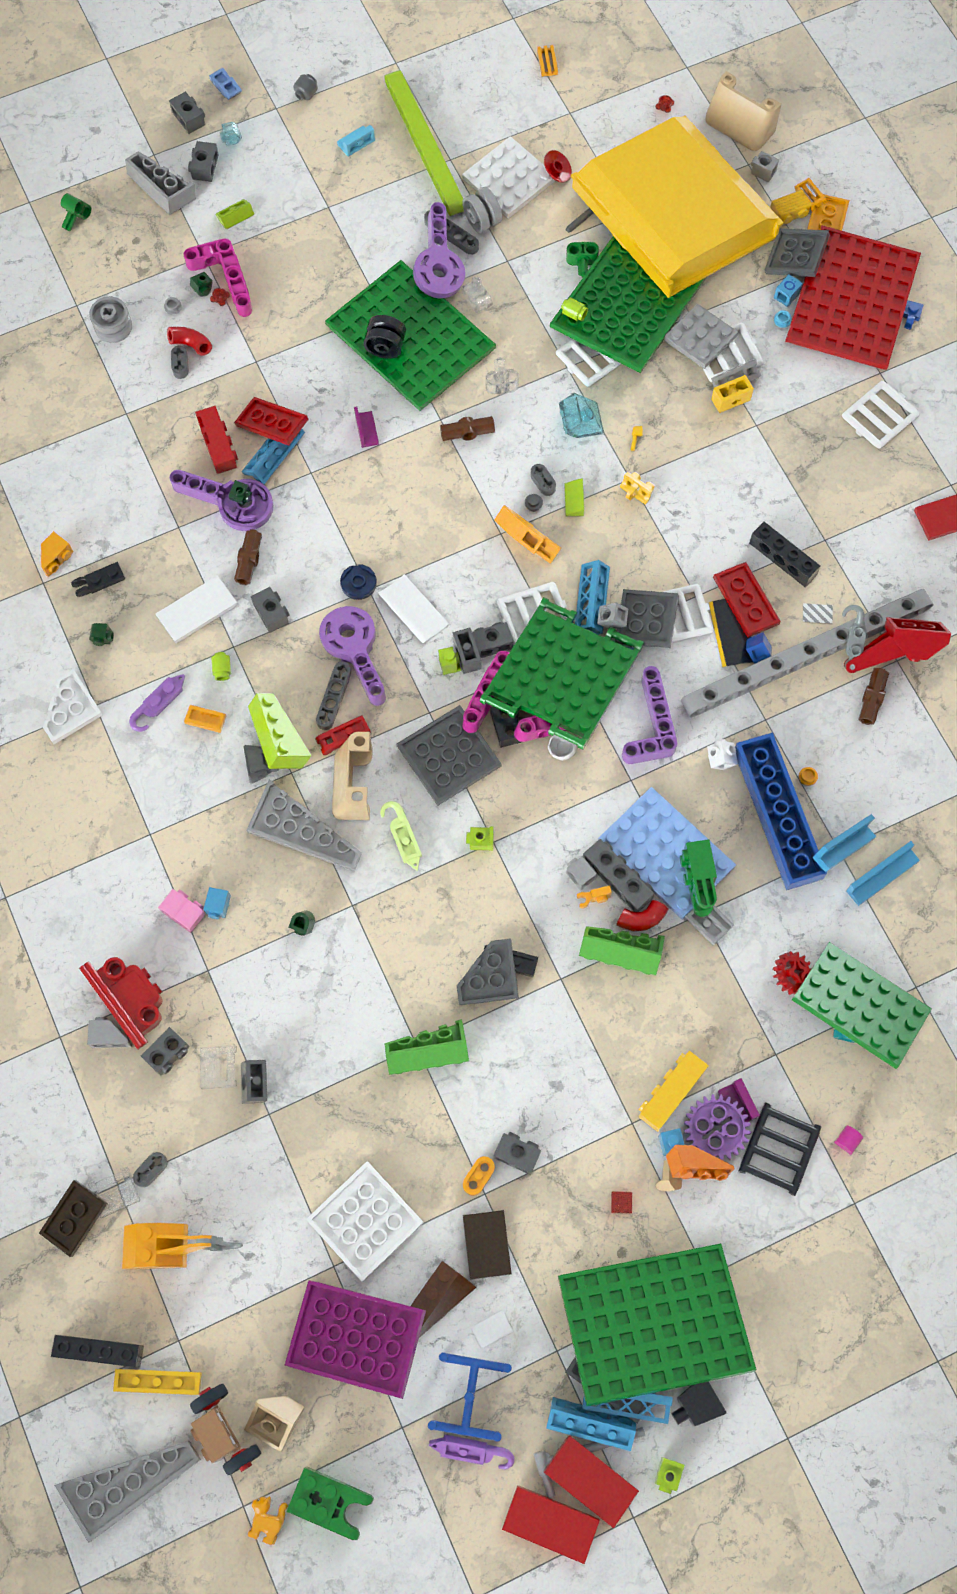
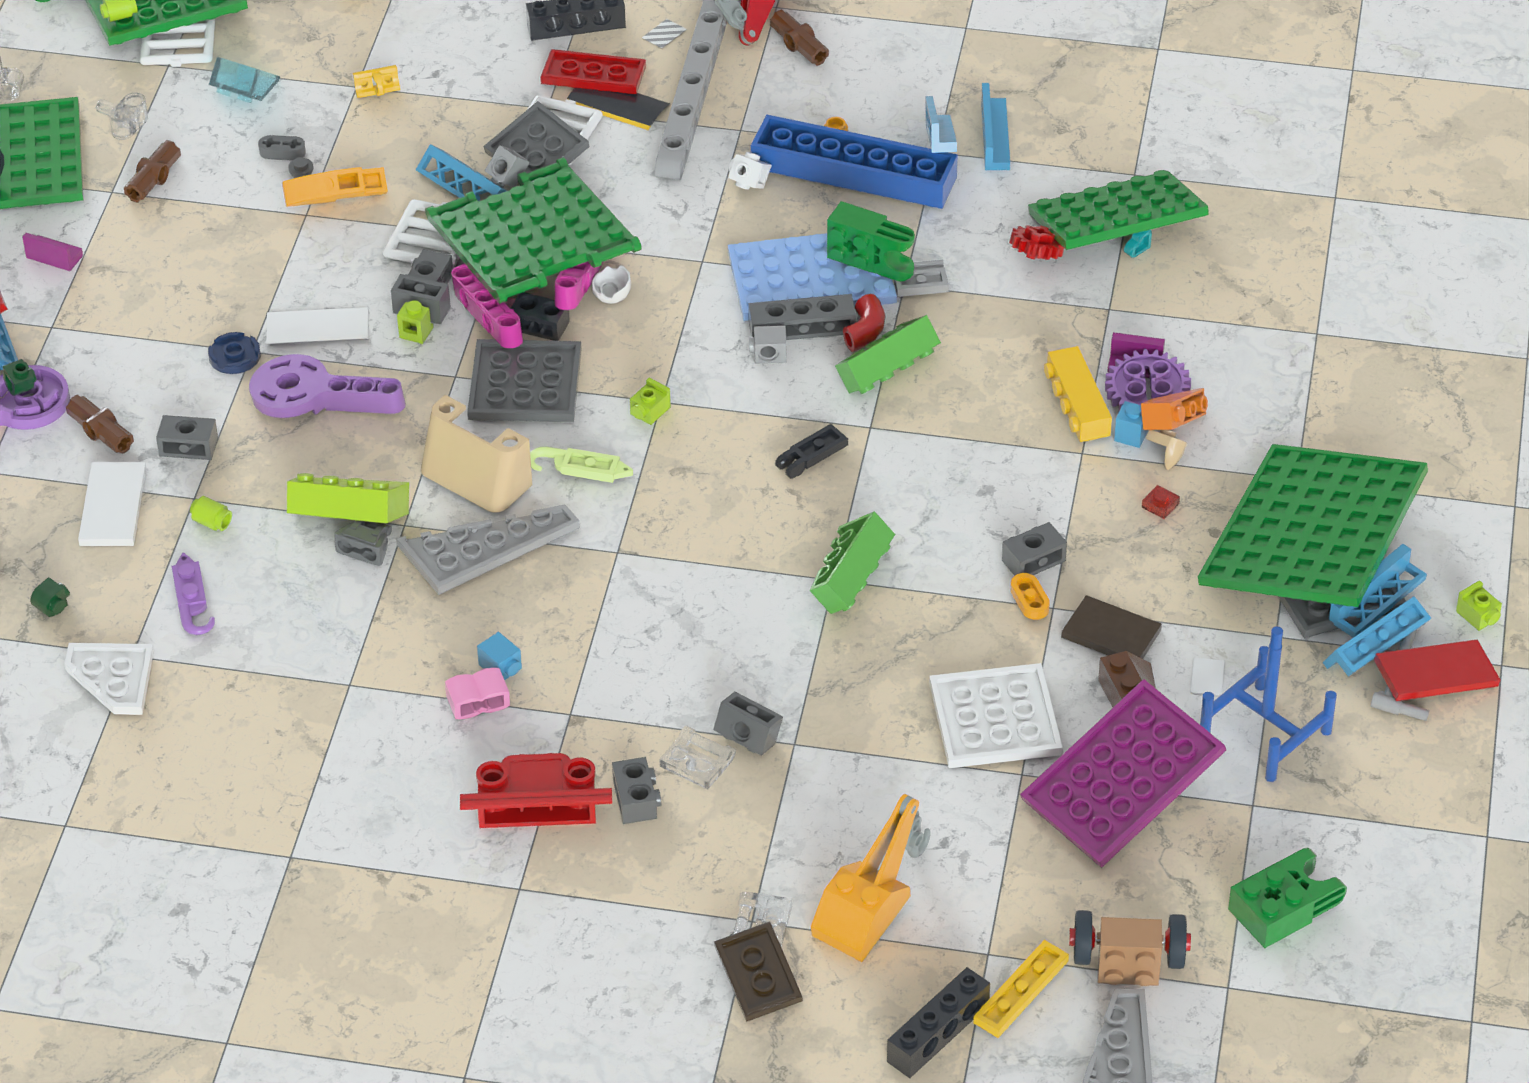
camera: 55 degrees left, 25 degrees down
light grey slope [87,1017,132,1048] -> none
dark grey beam [133,1152,168,1187] -> none
light orange plate [184,705,227,733] -> none
tan slope [244,1396,304,1452] -> none
light orange animal [248,1496,288,1545] -> none
dark green plate [288,910,315,936] -> none
red plate [315,715,371,755] -> none
dark grey beam [316,661,351,730] -> none
medium lavender plate [428,1434,515,1469] -> none
dark grey plate [457,938,519,1005] -> none
red tile [502,1485,600,1564] -> none
lime slope [564,478,584,516] -> none
light orange plate [577,885,612,909] -> none
medium lavender beam [622,666,677,764] -> none
yellow hand [630,426,643,451] -> none
black torso [671,1381,727,1426] -> none
black bar [738,1102,821,1196] -> none
blue panel [746,632,772,664] -> none
dark pink brick [834,1125,863,1155] -> none

